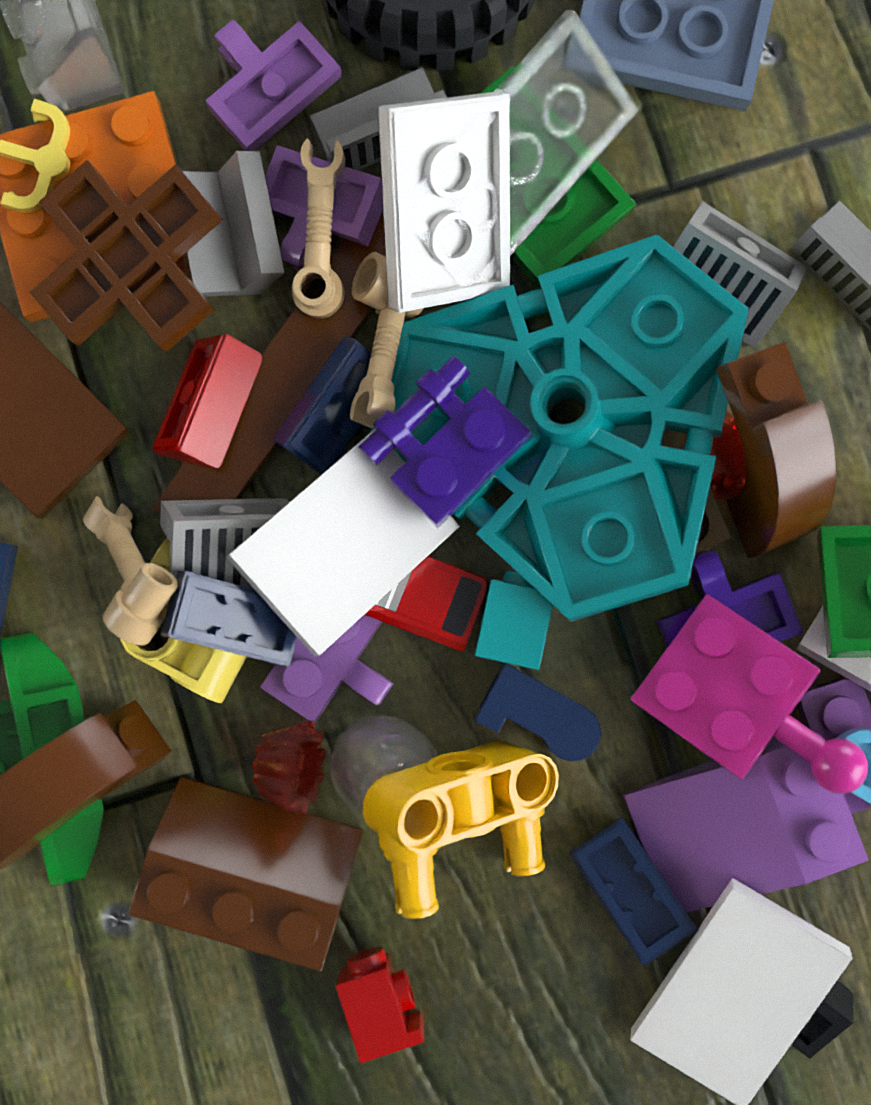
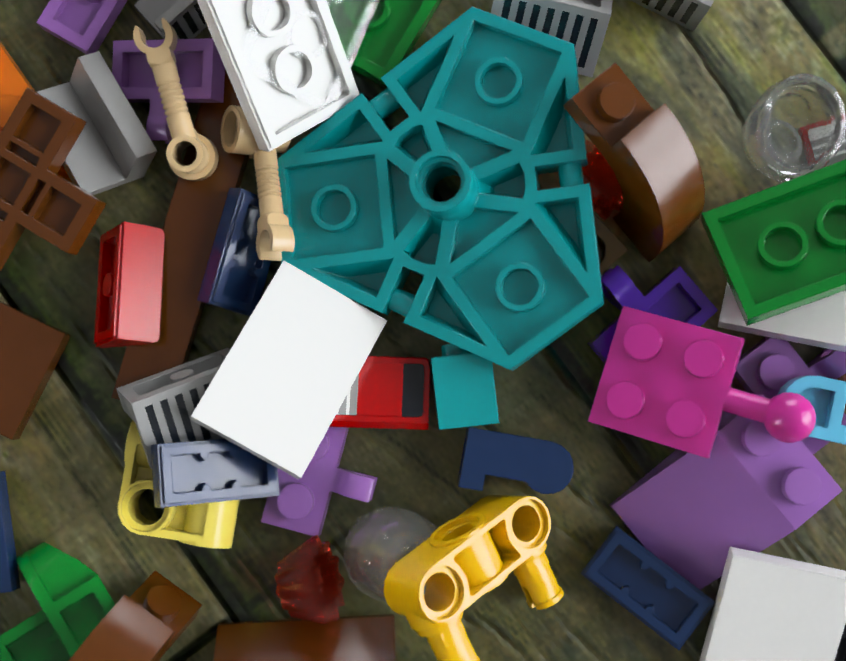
camera: 15 degrees left, 0 degrees up
tan brick [83,496,178,645] -> none
dark purple plate [359,356,531,528] -> none

